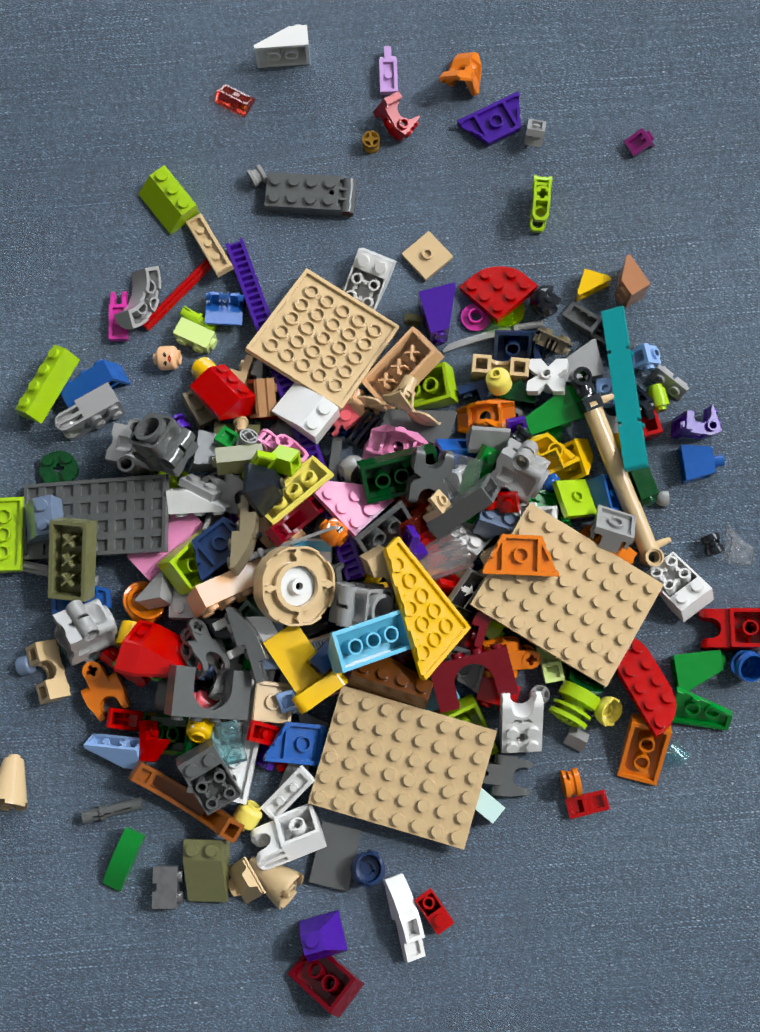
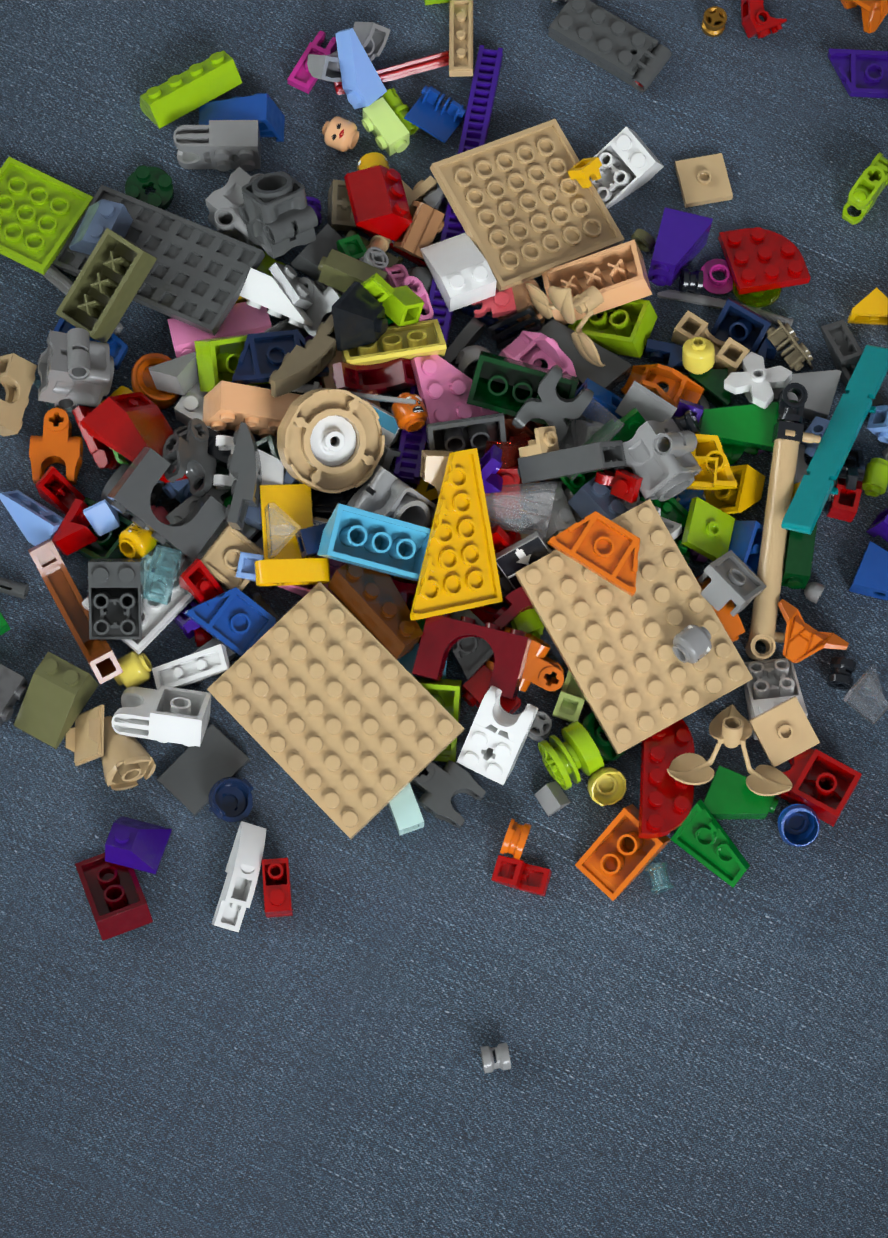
camera: 25 degrees right, 5 degrees down
black cap [530,285,561,318] -> none
none -> light blue slope [83,499,120,536]
none -> clear slope [265,503,301,559]
none -> light blue slope [335,28,387,109]
none -> light grey wheel [480,1043,511,1074]
none -> yellow tile [567,157,602,188]
none -> tan plant [667,704,793,796]
none -> light grey head [672,624,712,664]
none -> black wheel [679,268,704,295]
none -> tan plate [749,696,820,767]
none -> orange piece [778,599,849,663]

